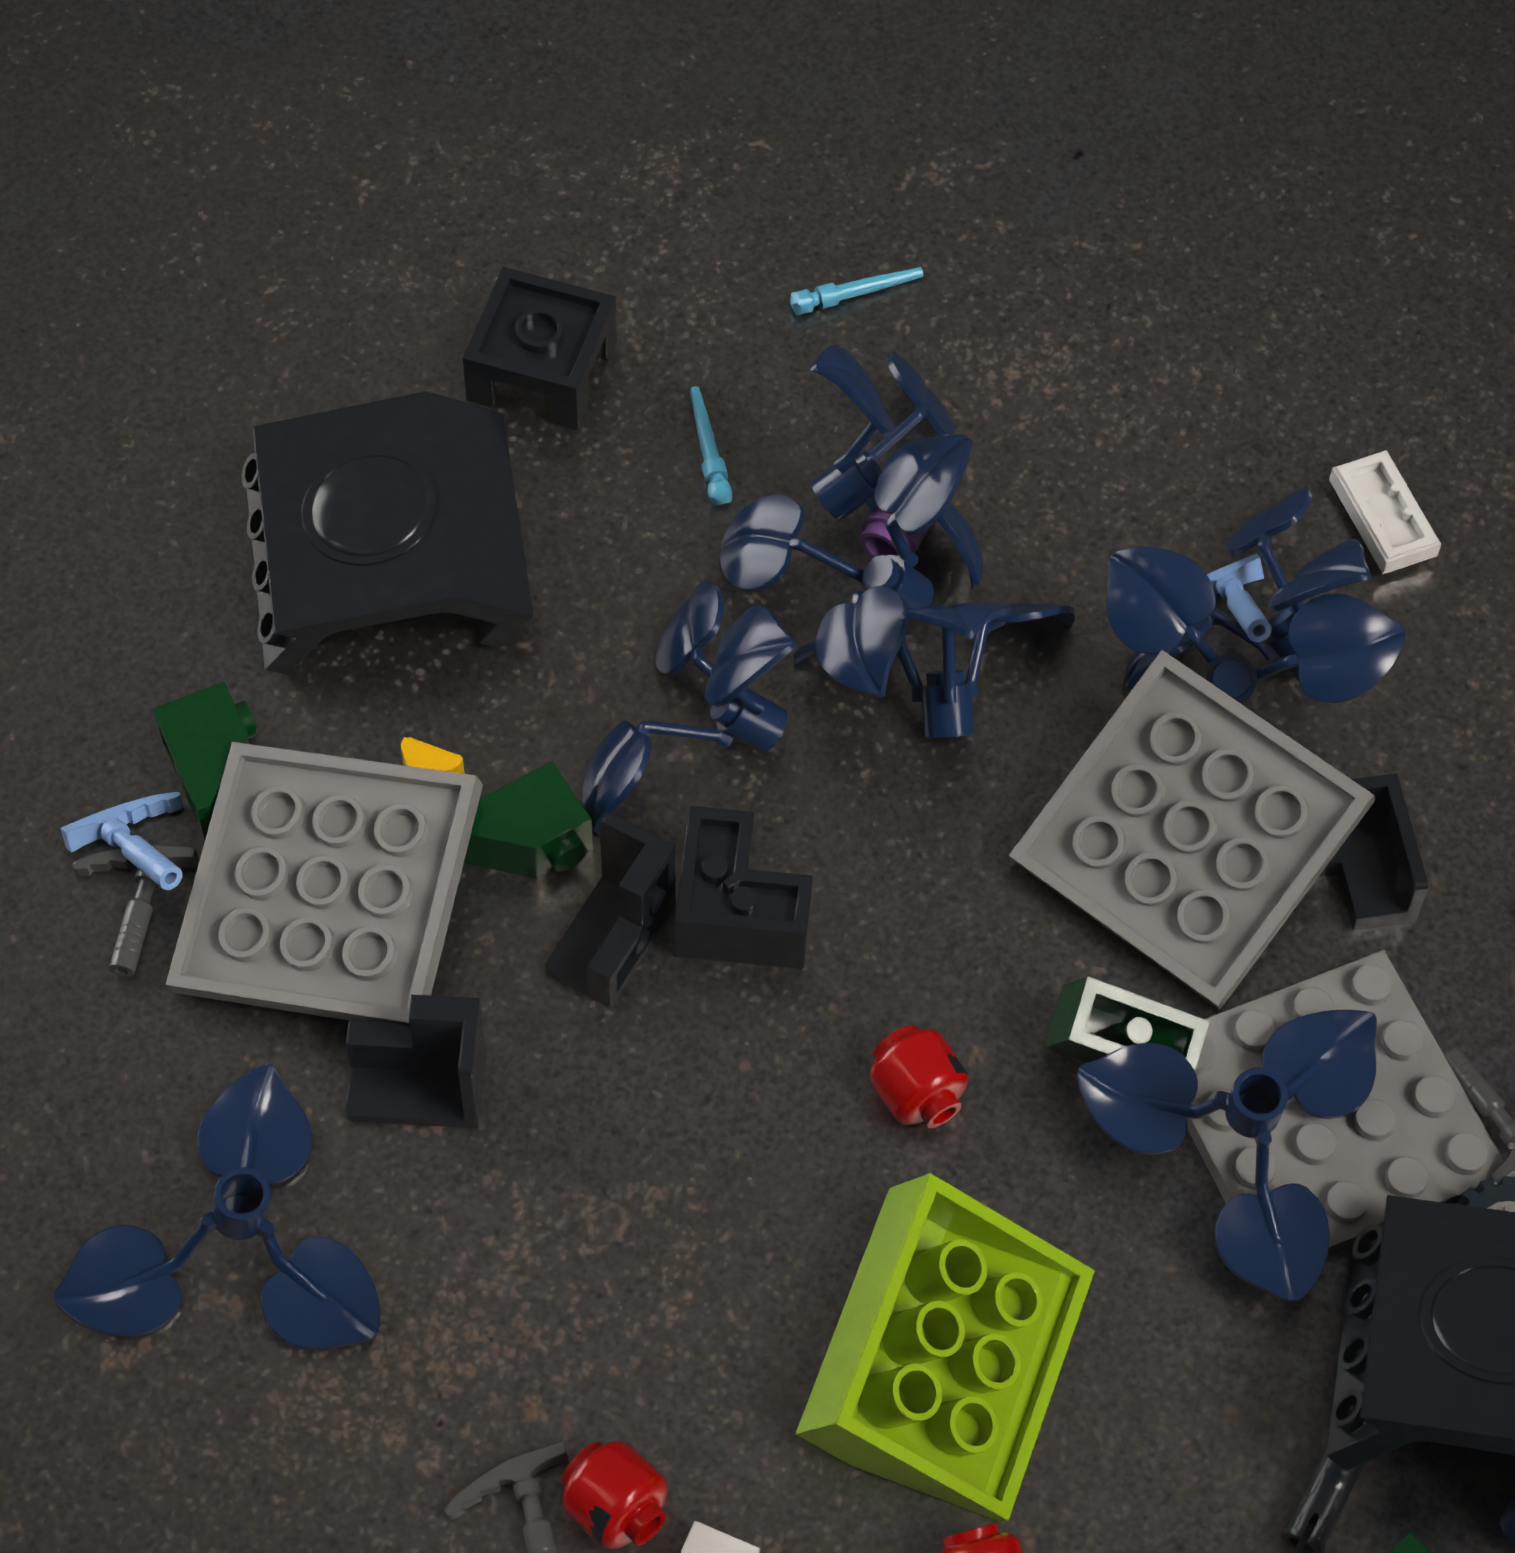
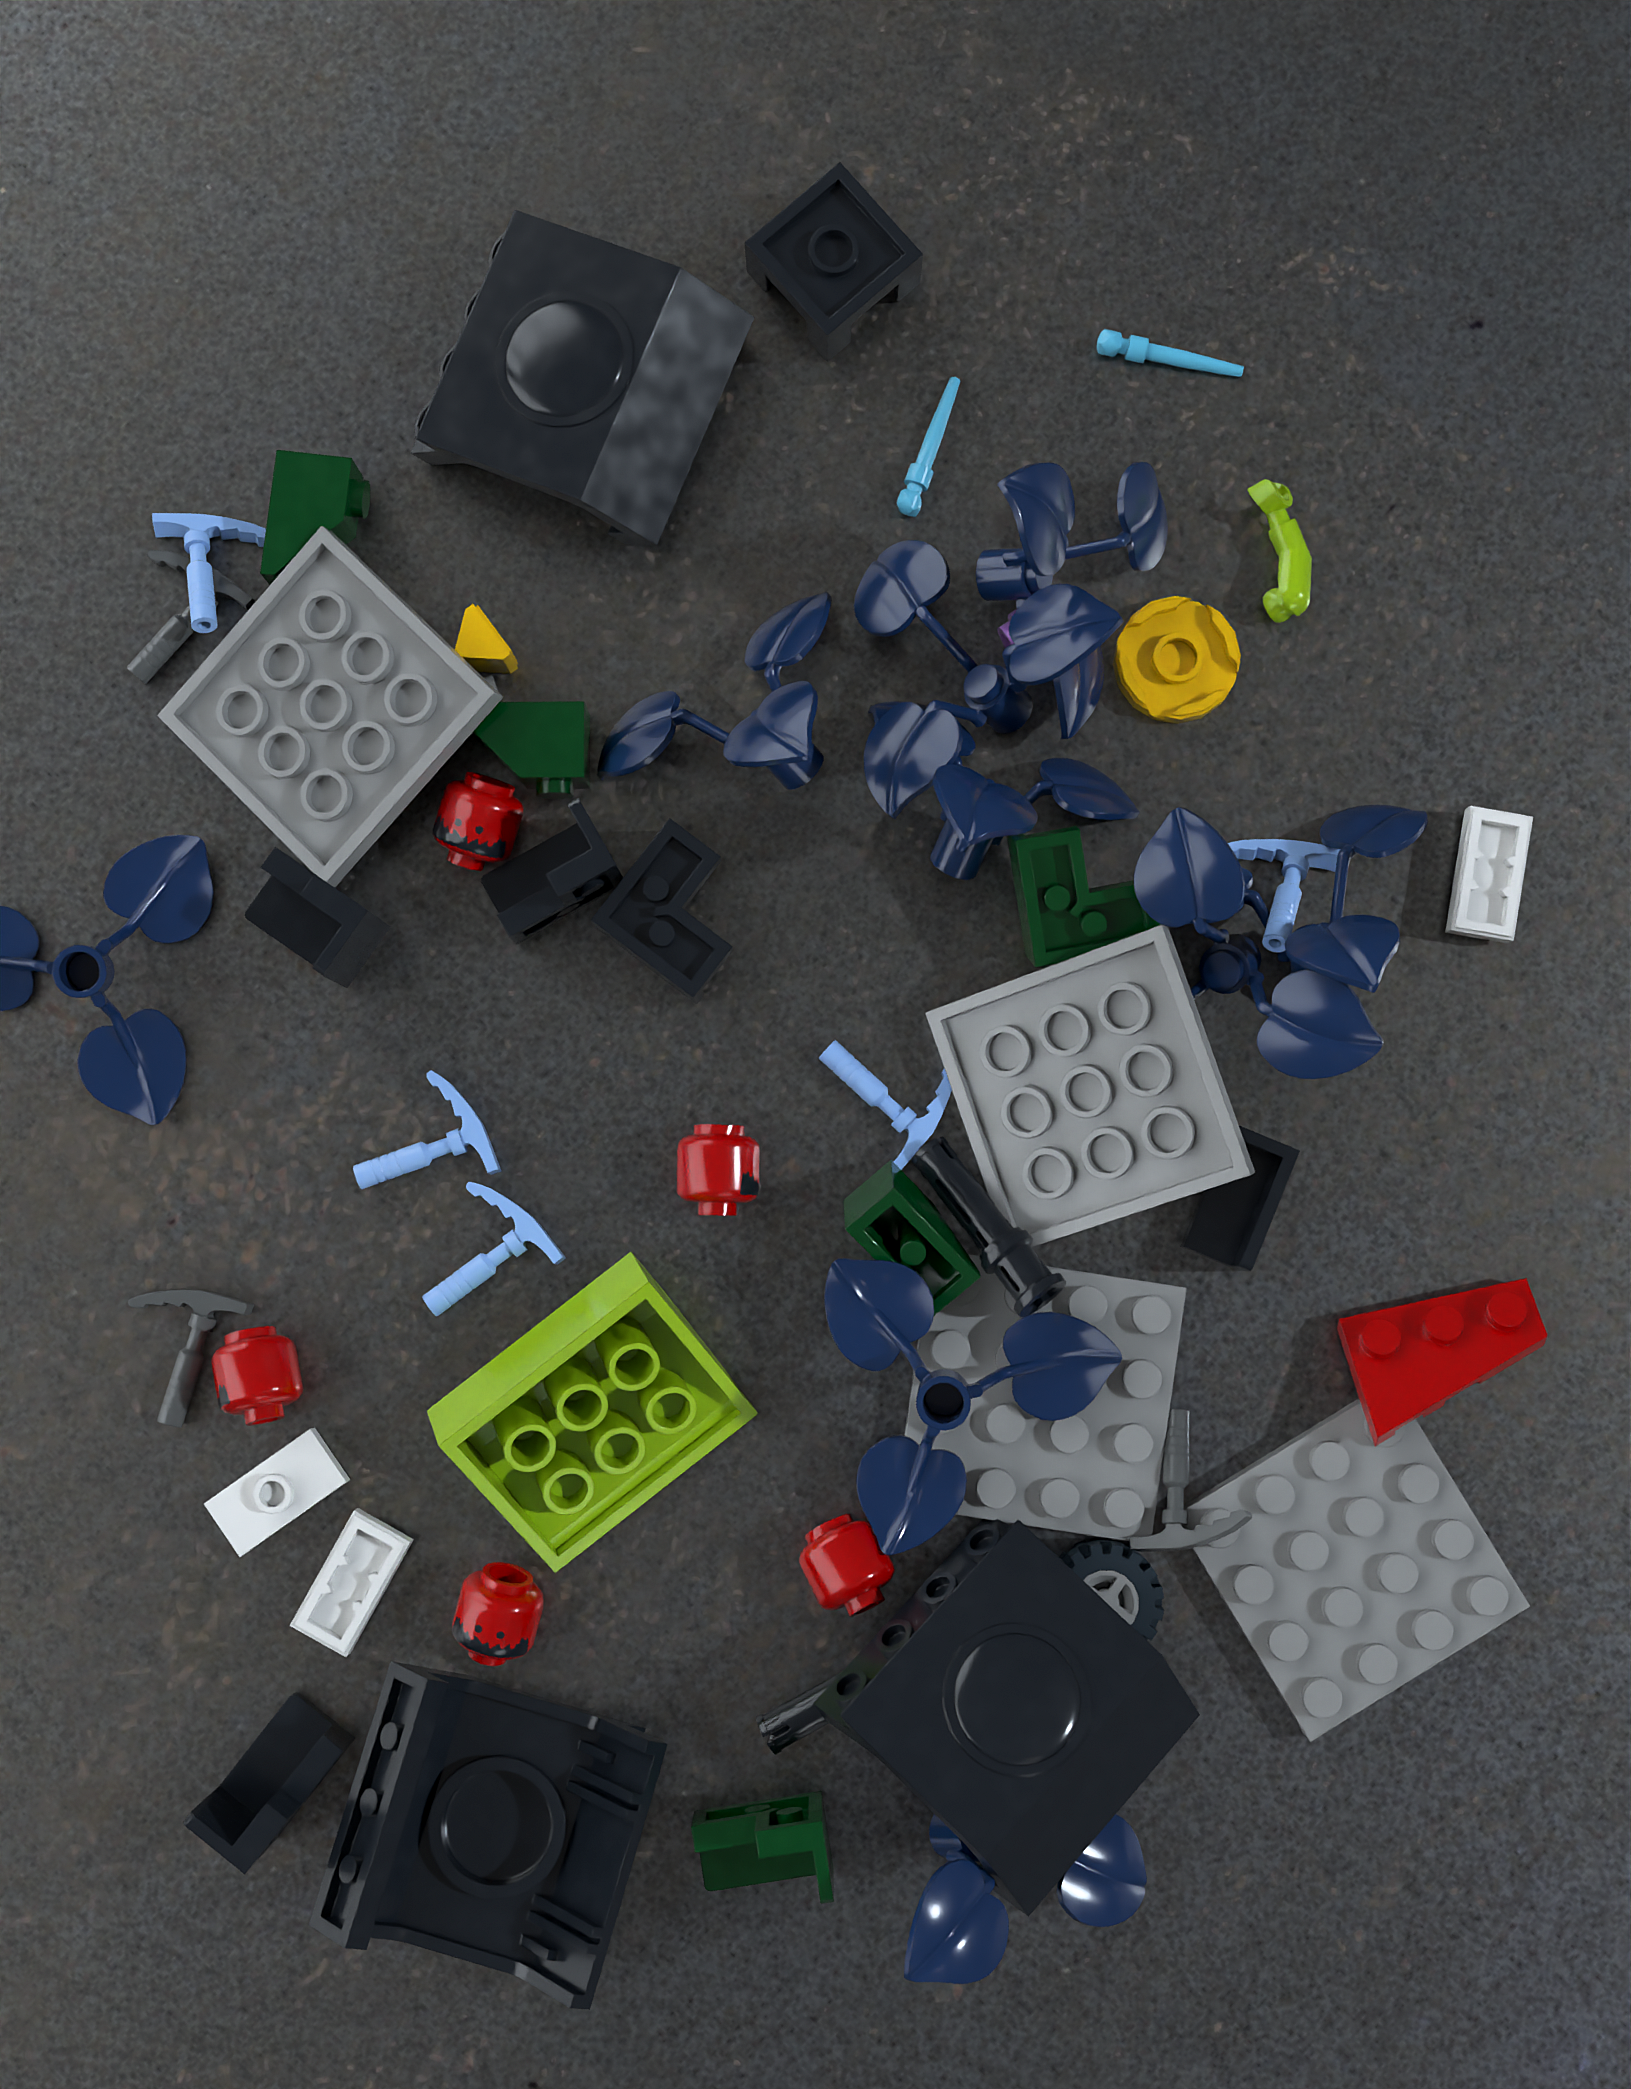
camera: 35 degrees right, 25 degrees up
none -> light blue piece [353,1070,501,1189]
none -> light blue piece [422,1182,566,1316]
none -> red head [432,772,524,871]
none -> red head [799,1514,895,1617]
none -> light blue piece [819,1040,952,1170]
none -> black pin [912,1136,1066,1317]
none -> dark green panel [1007,826,1160,967]
none -> yellow tile [1113,596,1241,724]
none -> lime arm [1247,479,1312,623]

